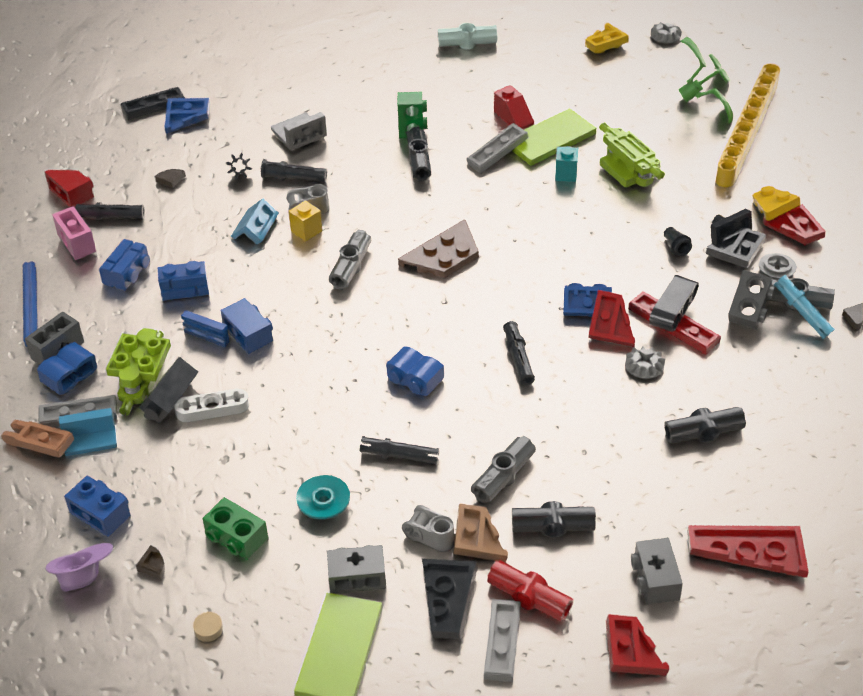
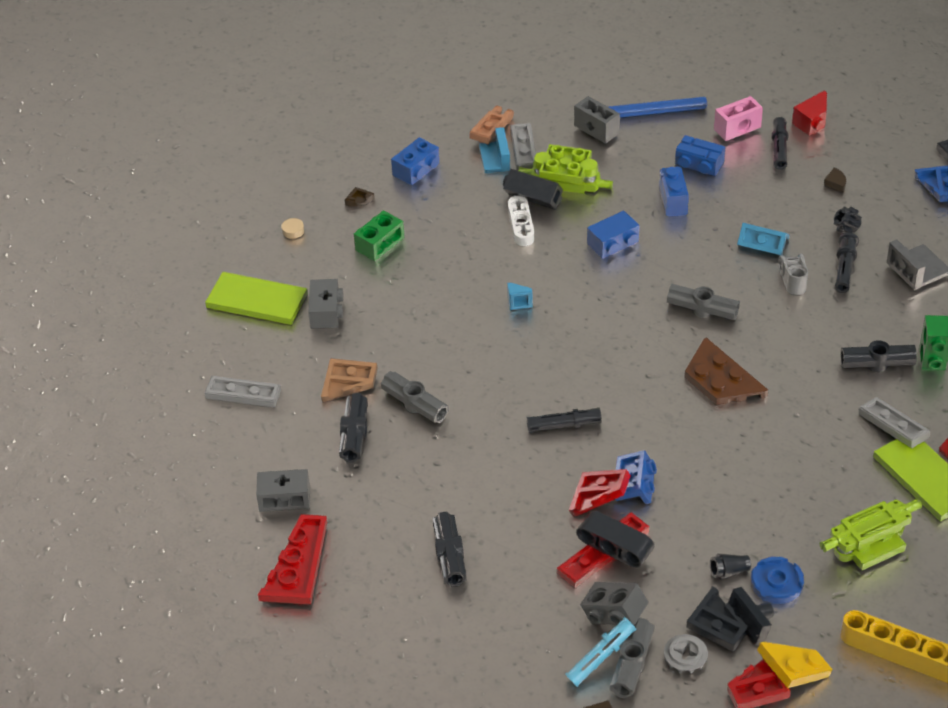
camera: 95 degrees right, 0 degrees up
blue brick [37,342,98,395] -> none
lavender piece [45,543,113,591] -> none
blue tile [181,310,230,347] -> none
yellow brick [288,200,322,242] -> none
teal dish [296,475,350,519] -> none
black pin [359,436,440,465] -> none
blue brick [386,346,445,396] -> none
light grey piece [401,505,455,552] -> none
black wing [422,558,478,639] -> none
red piece [487,560,574,622] -> none
teal brick [555,146,579,182] -> none
red wing [605,614,670,676] -> none
light grey gear [625,346,665,378] -> none
none -> dark azure slope [507,283,533,310]
none -> blue tile [751,557,804,604]

